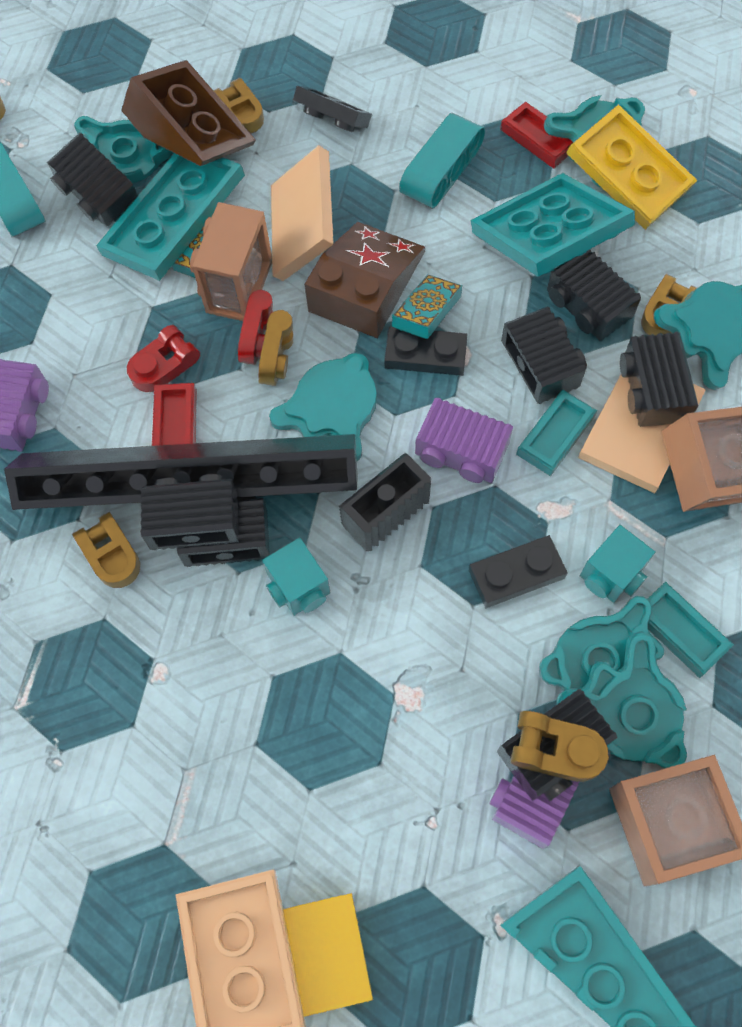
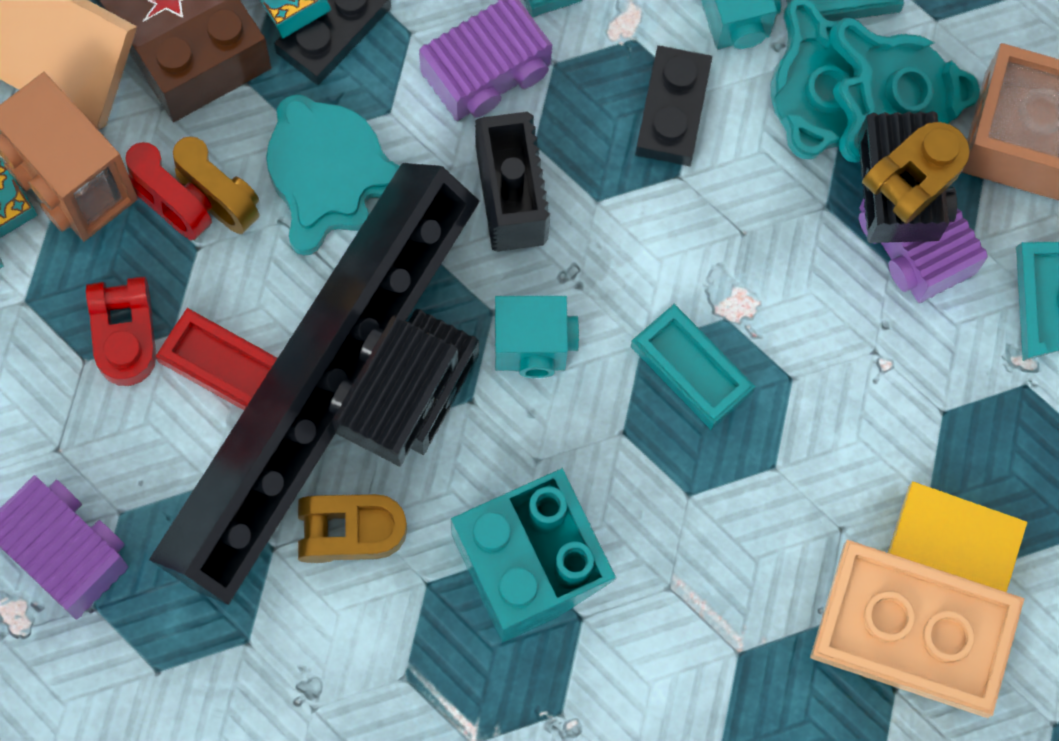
camera: 65 degrees left, 5 degrees up
none -> teal slope [451,468,616,643]
none -> teal tile [630,303,756,430]

